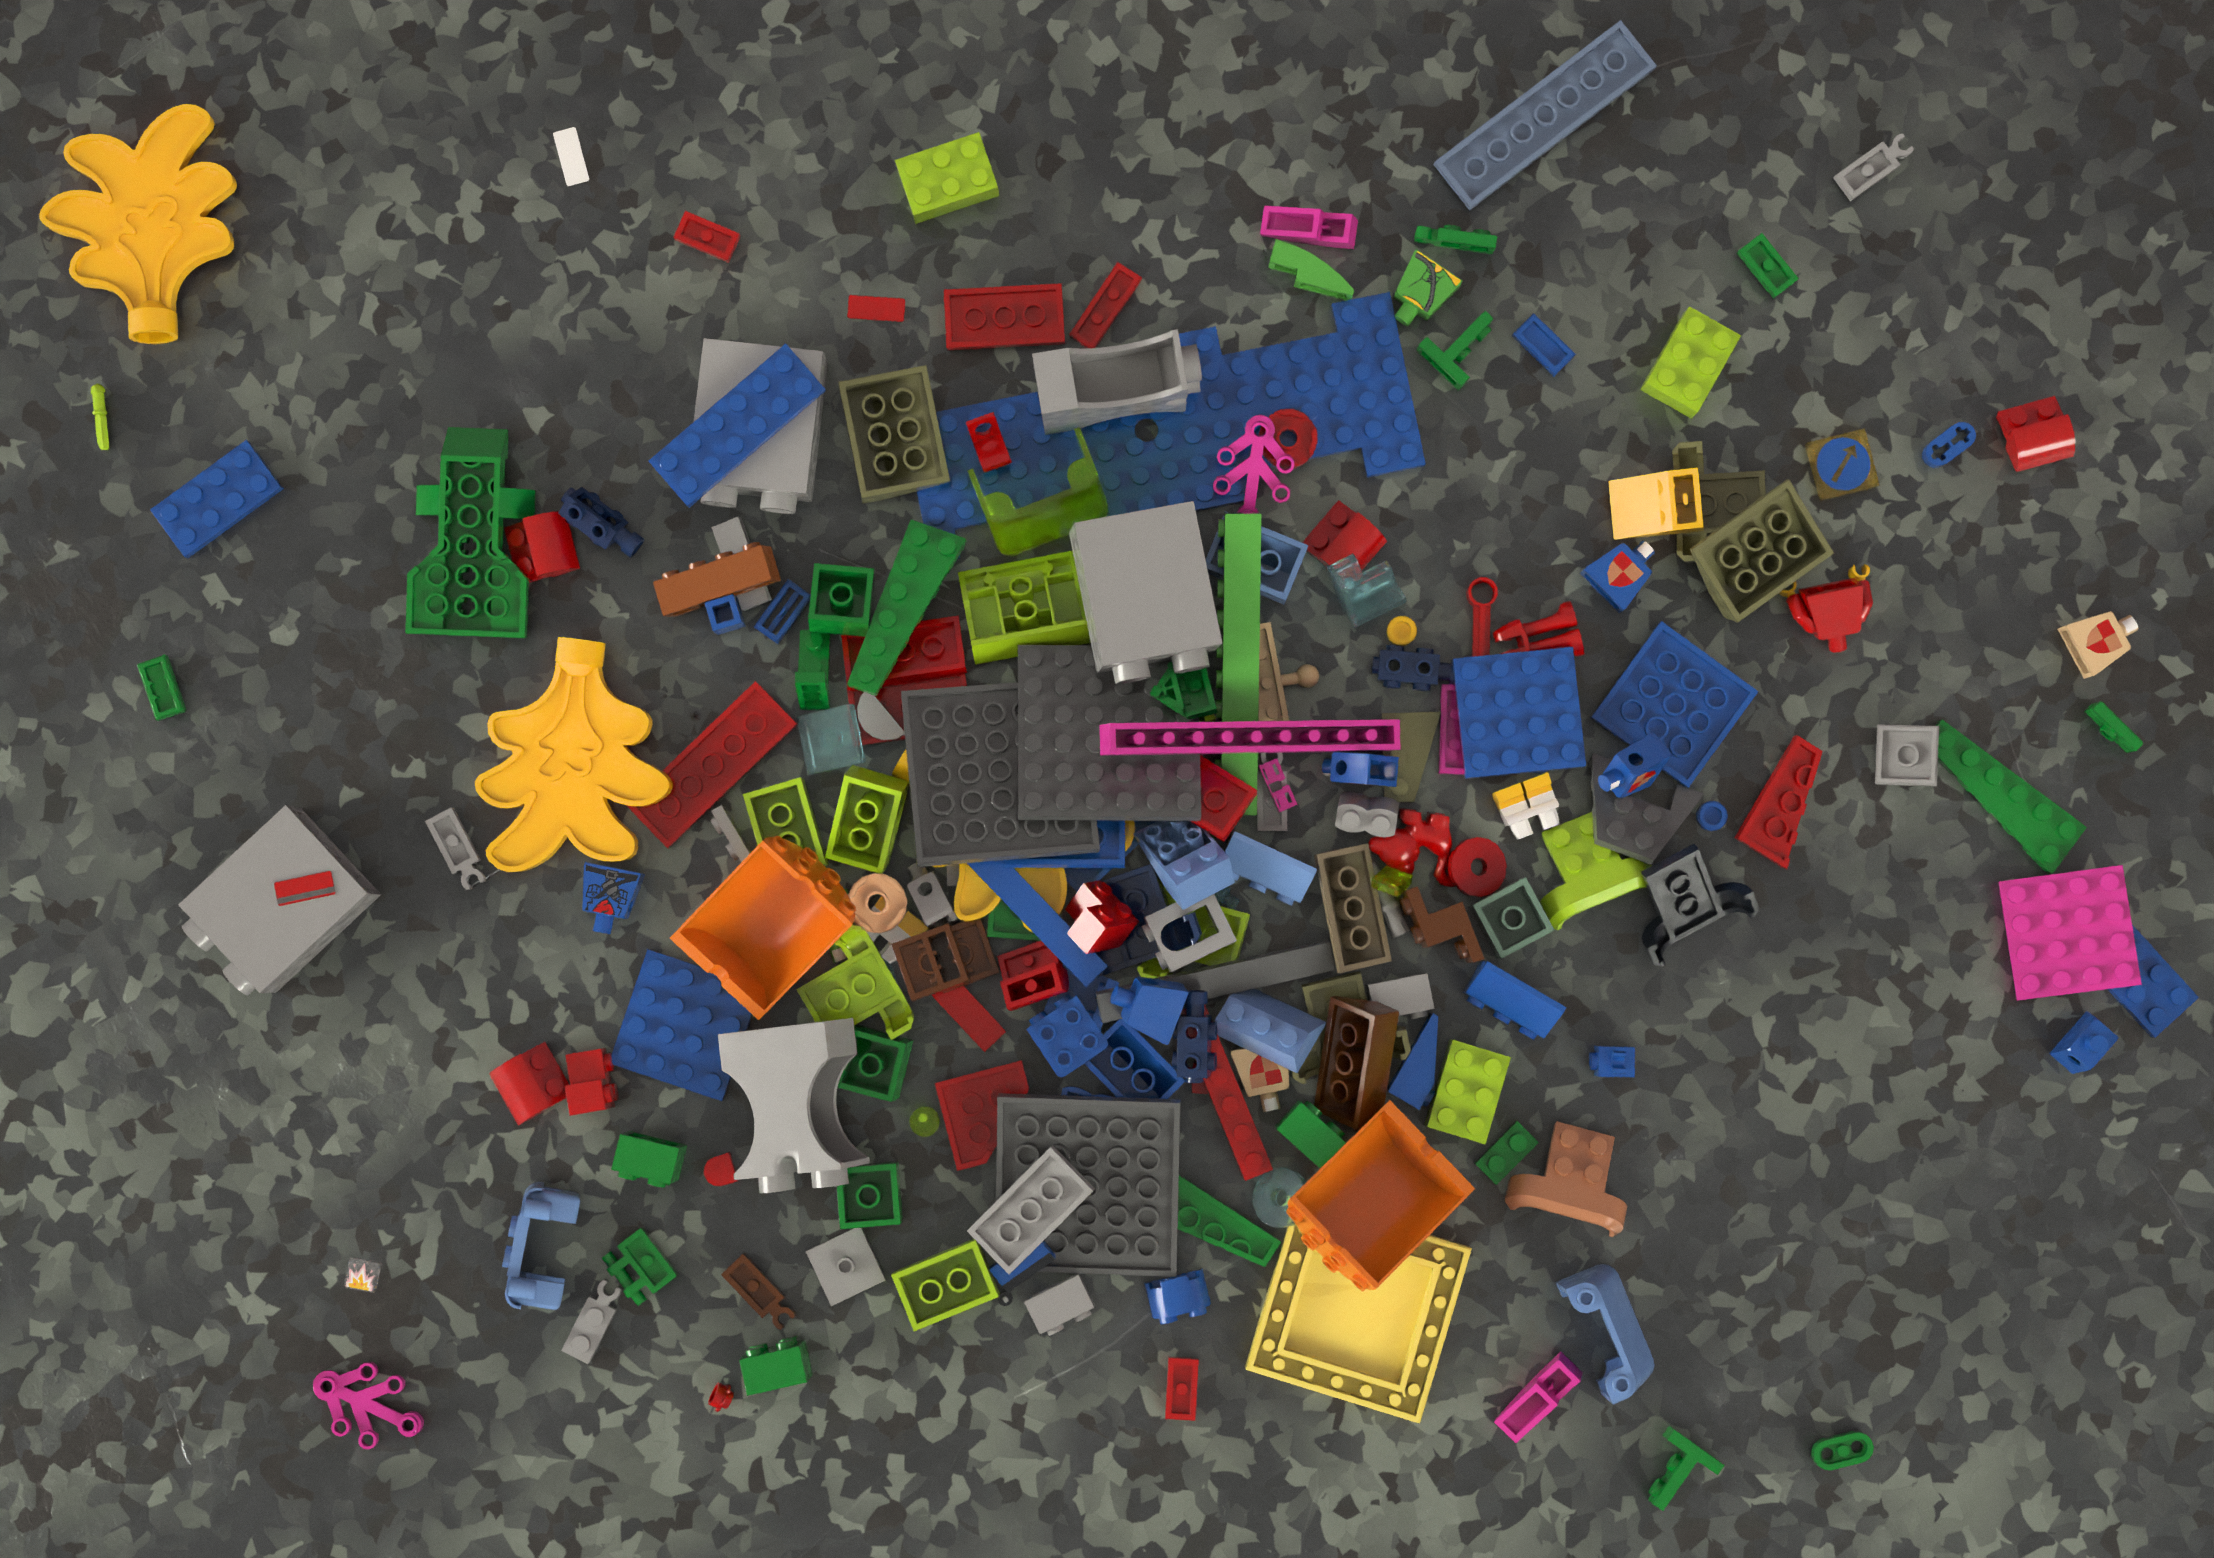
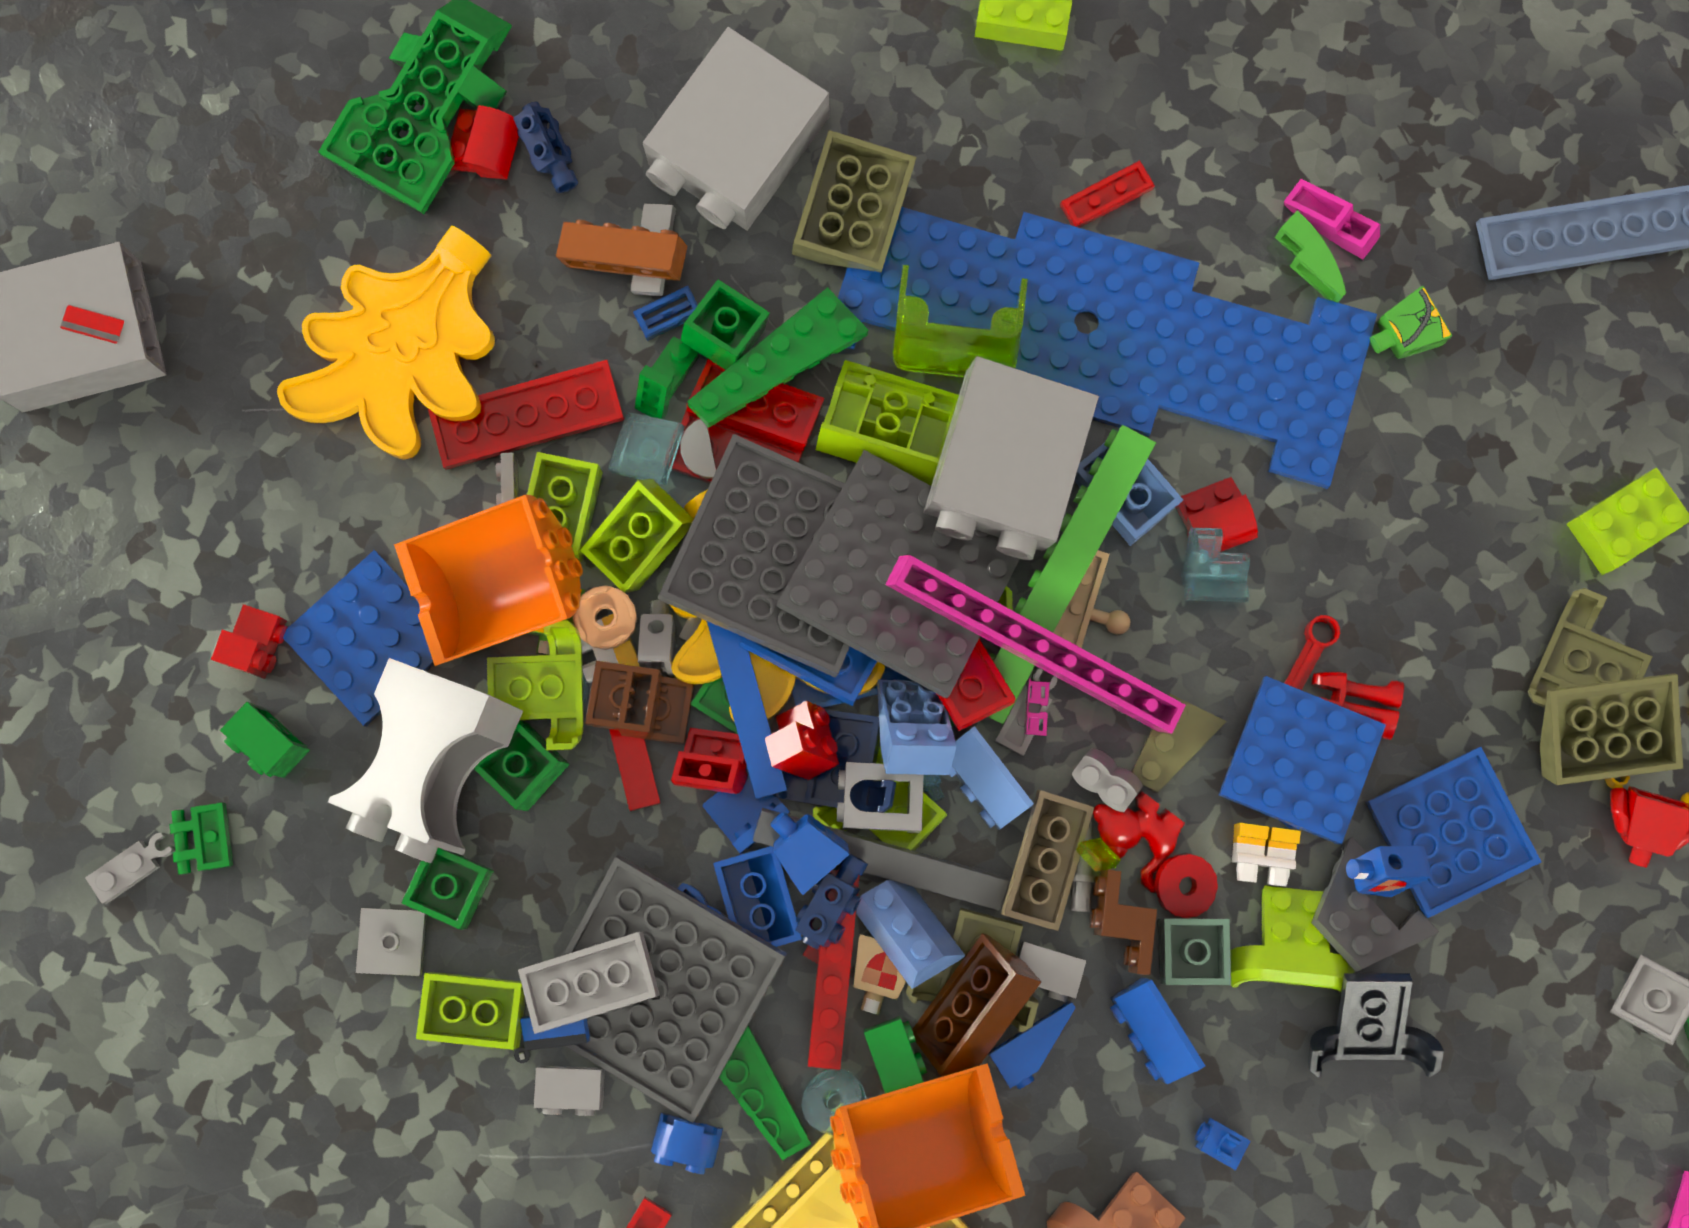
camera: 25 degrees right, 5 degrees down
green plate [137,654,187,721] -> none
light grey plate [425,807,486,890] -> none
red brick [489,1042,570,1126] -> none
medium blue container [502,1182,580,1310] -> none
blue torso [582,862,645,934] -> none
blue plate [649,344,826,508] -> none
red tile [704,1152,739,1186] -> none
blue brick [705,594,746,635] -> none
red plate [708,1382,734,1412] -> none
reddish brown plate [721,1253,796,1330] -> none
green brick [739,1336,813,1396] -> none
red sticker [847,295,905,322] -> none
clear neon green tile [910,1106,940,1137] -> none
red plate [935,1060,1030,1171] -> none
red plate [944,283,1065,350] -> none
red bracket [966,412,1012,473] -> none
blue bracket [1026,994,1108,1077] -> none
light grey brick [1032,329,1202,435] -> none
green slope [1150,662,1218,719] -> none
dark pink plant [1213,415,1294,513] -> none
red tile [1259,409,1318,469] -> none
blue torso [1322,752,1399,787] -> none
dark blue brick [1372,645,1455,691] -> none
yellow tile [1386,616,1417,646] -> none
green plate [1414,225,1497,254] -> none
green bracket [1416,311,1494,391] -> none
lime brick [1424,1039,1511,1144] -> none
dark pink tile [1438,684,1465,775] -> none
green plate [1474,1121,1539,1185] -> none
blue tile [1512,313,1576,377] -> none
blue torso [1580,540,1655,613] -> none
yellow slope [1608,468,1704,540] -> none
blue tile [1696,801,1728,831] -> none
red wing [1734,736,1823,869] -> none

